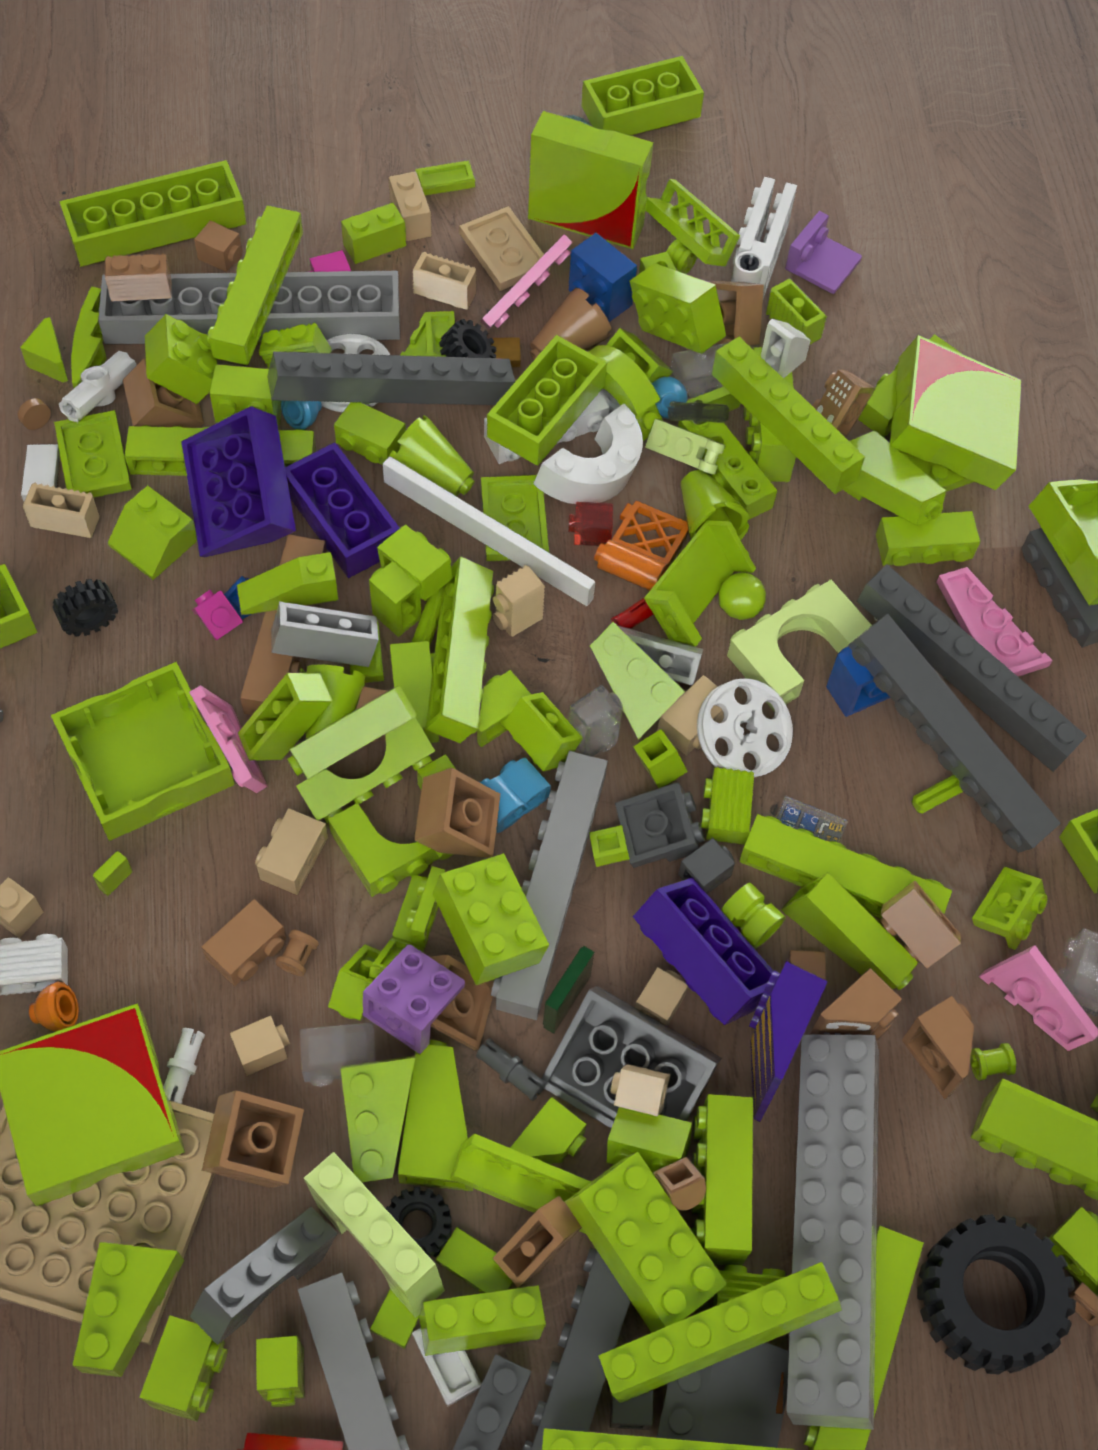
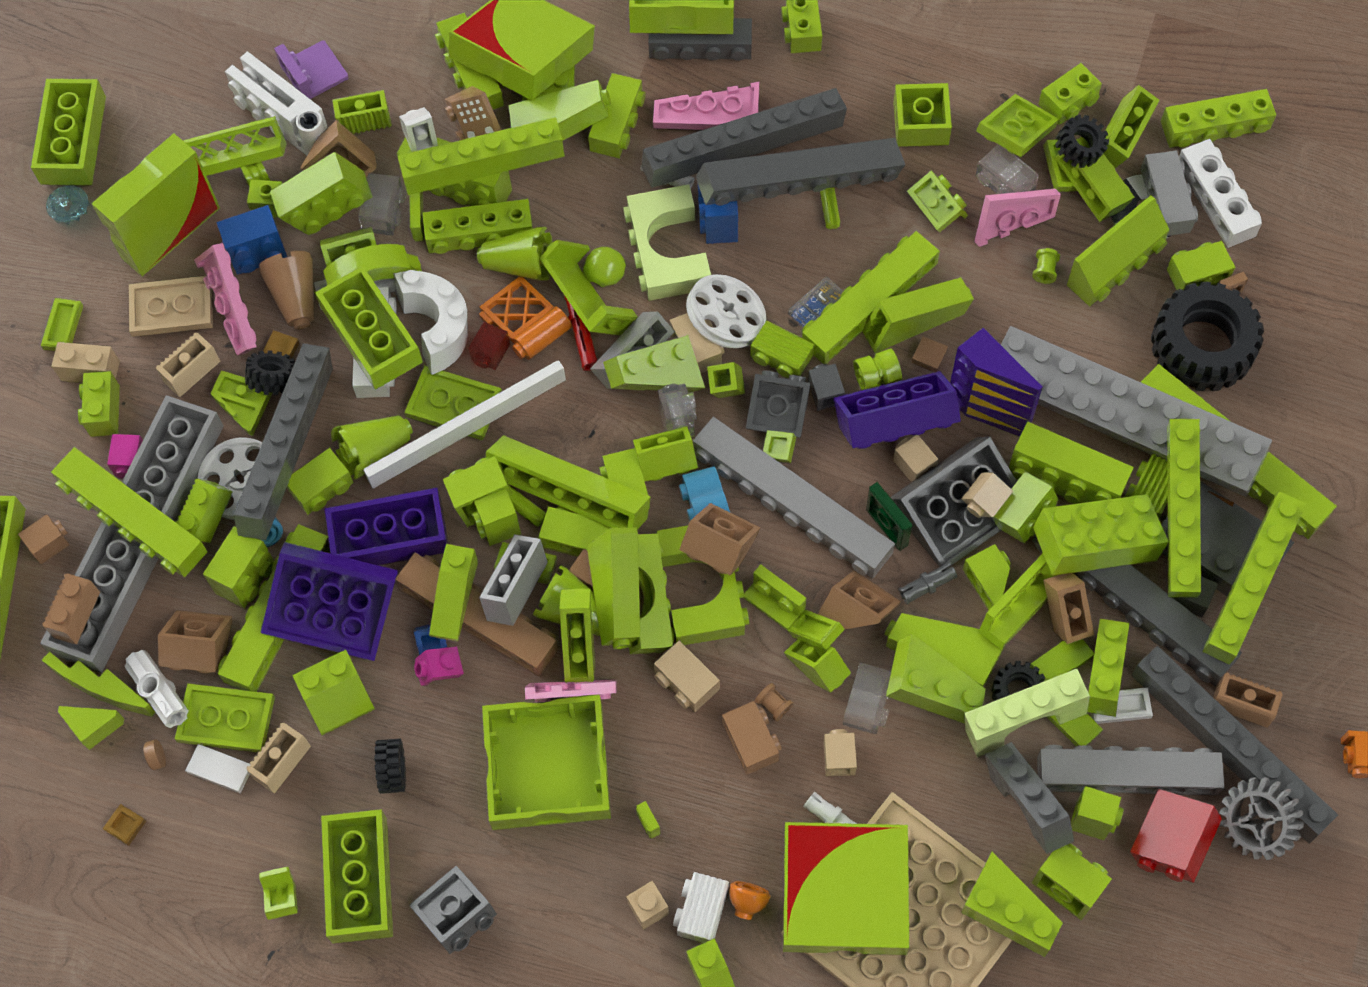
camera: 60 degrees left, 5 degrees up
lime brick [145,314,217,404] -> none
medium nougat brick [201,1090,304,1188] -> none
medium lavender bracket [363,945,465,1054] -> none
lime brick [432,853,549,985] -> none
tan brick [493,565,545,637] -> none
yellowish green plate [645,419,725,475] -> none
dark azure brick [652,377,688,419] -> none
medium nougat brick [653,1157,706,1210] -> none
clear smoke axle [668,400,729,425] -> none
medium nougat slope [810,968,902,1041] -> none
medium nougat brick [881,881,961,968] -> none
medium nougat slope [902,996,974,1099] -> none

